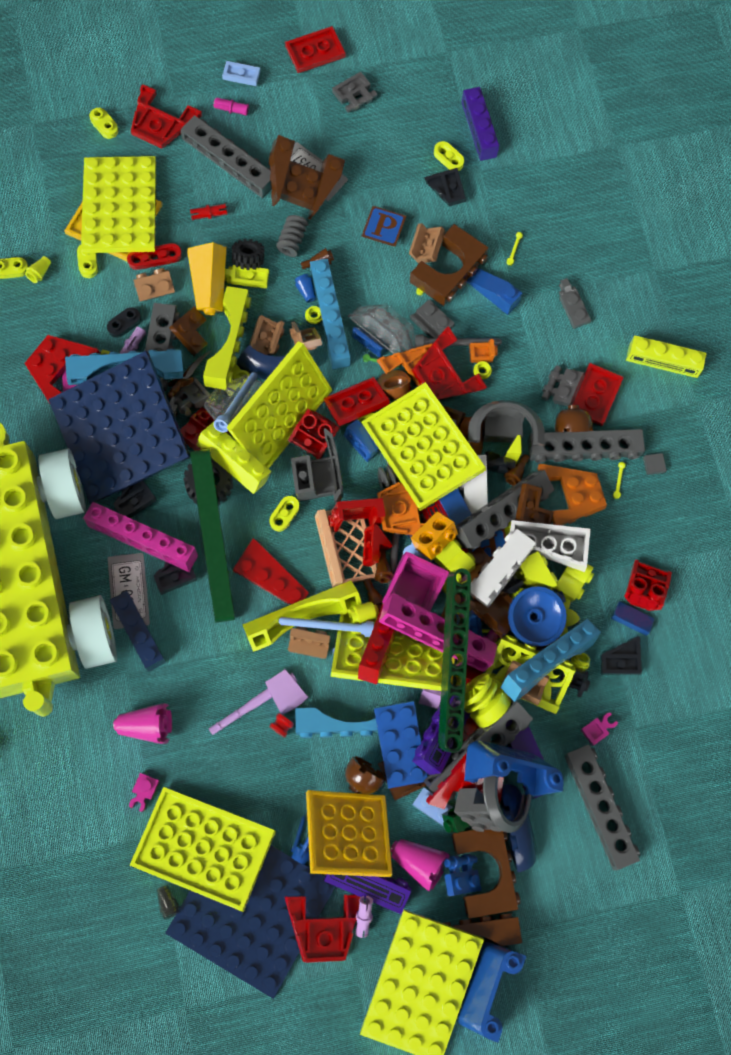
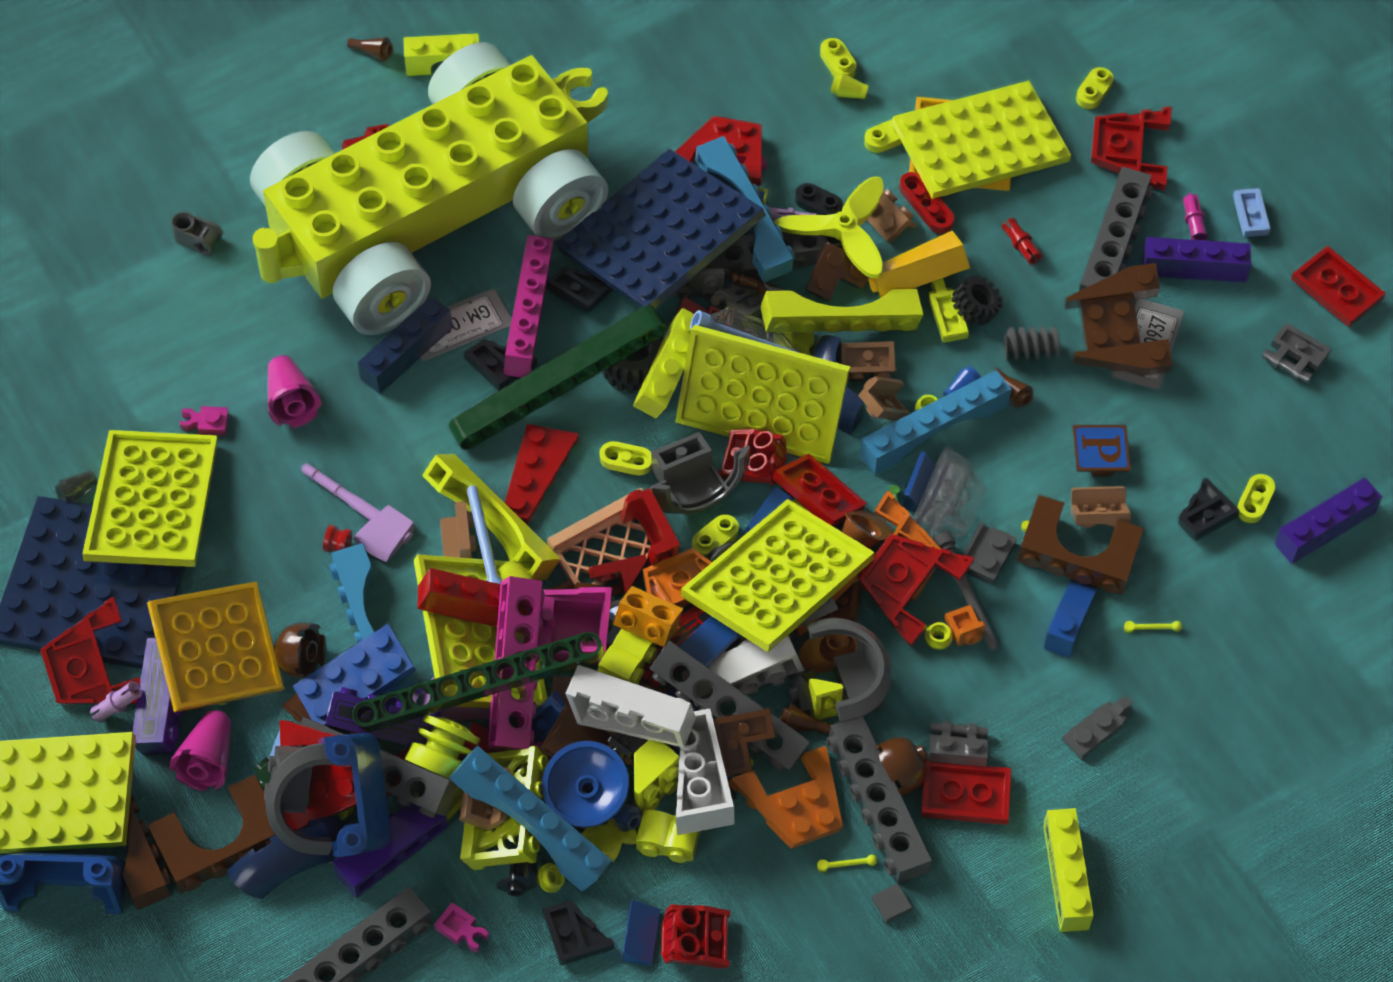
camera: 75 degrees right, 15 degrees down
blue plate [444,854,481,896] -> none
none -> neon yellow plate [691,515,739,557]
none -> neon yellow piece [774,177,884,278]
none -> dark purple brick [1142,237,1251,282]

